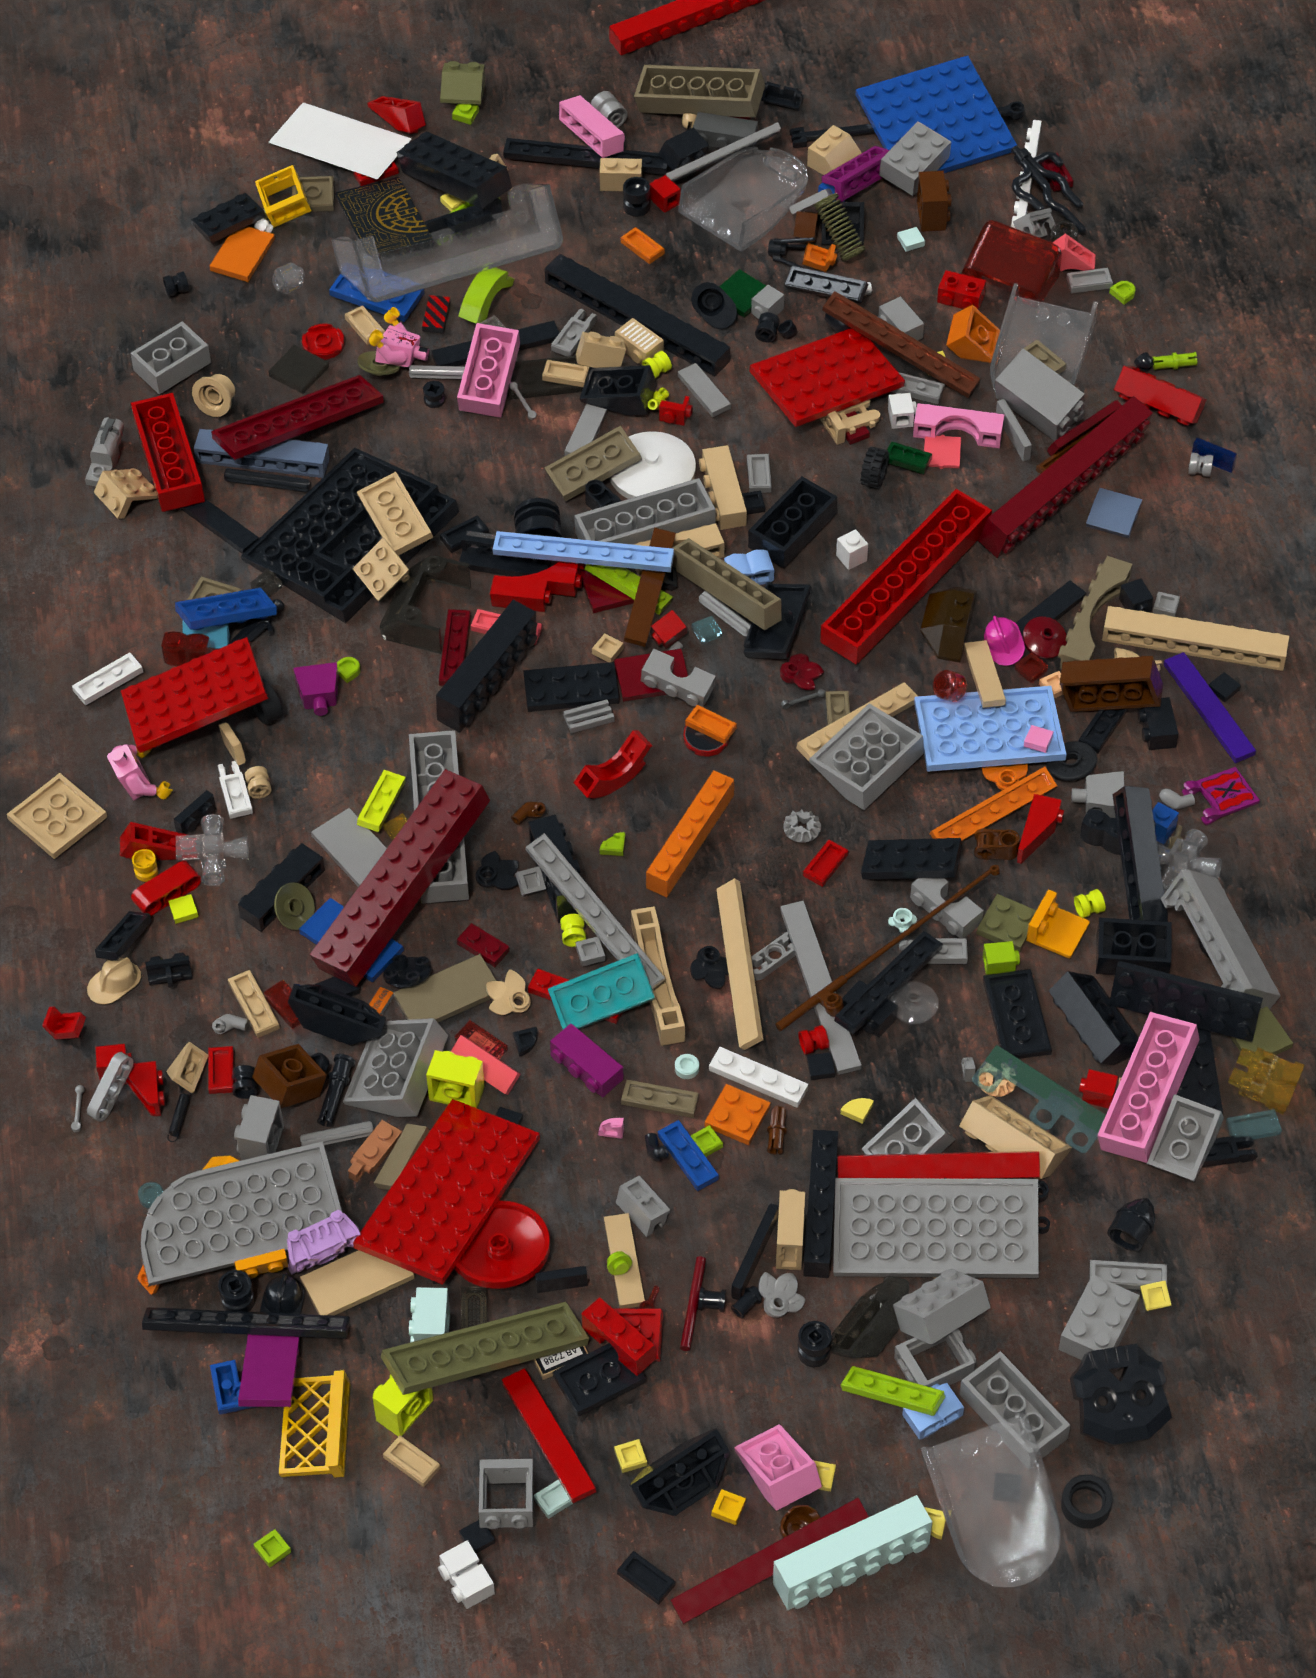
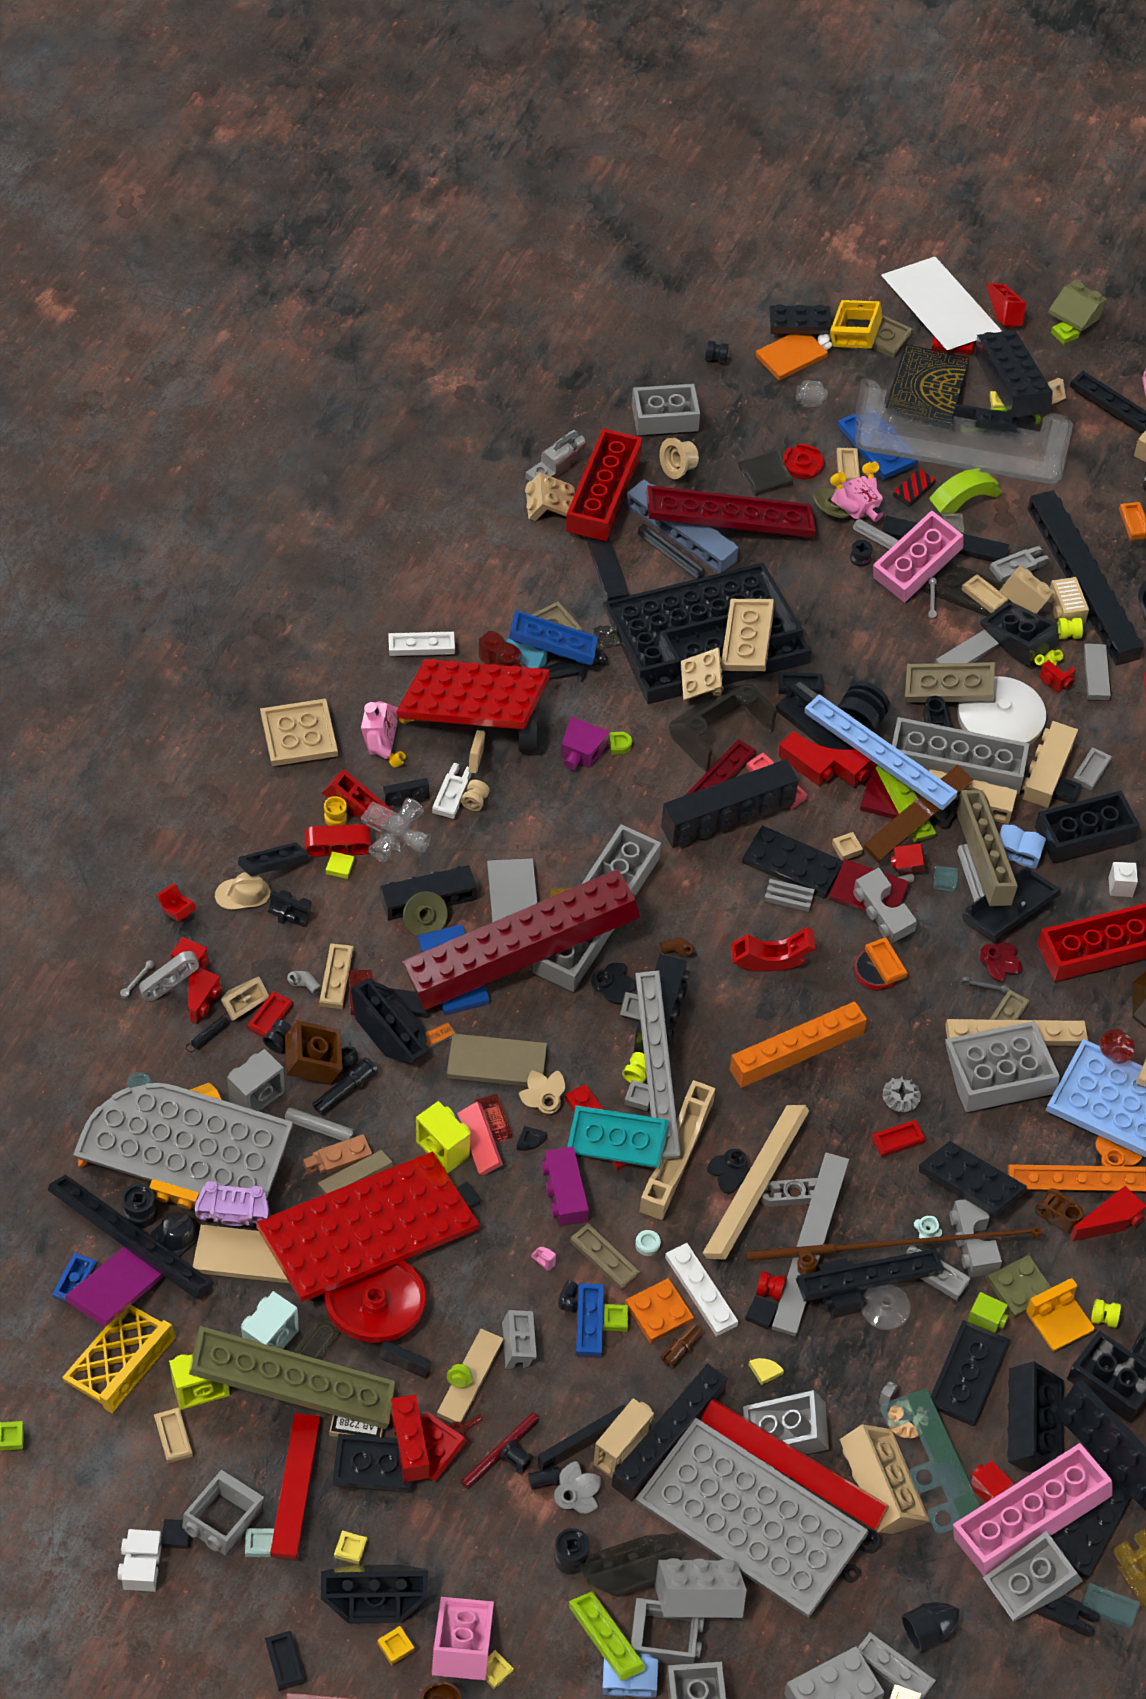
camera: 30 degrees right, 0 degrees up
light grey slope [343,1018,449,1117] -> none
neon yellow plate [357,770,406,832] -> none
black dish [383,954,431,988] -> none
dark red plate [457,923,510,967] -> none
lime tile [600,832,625,856] -> none

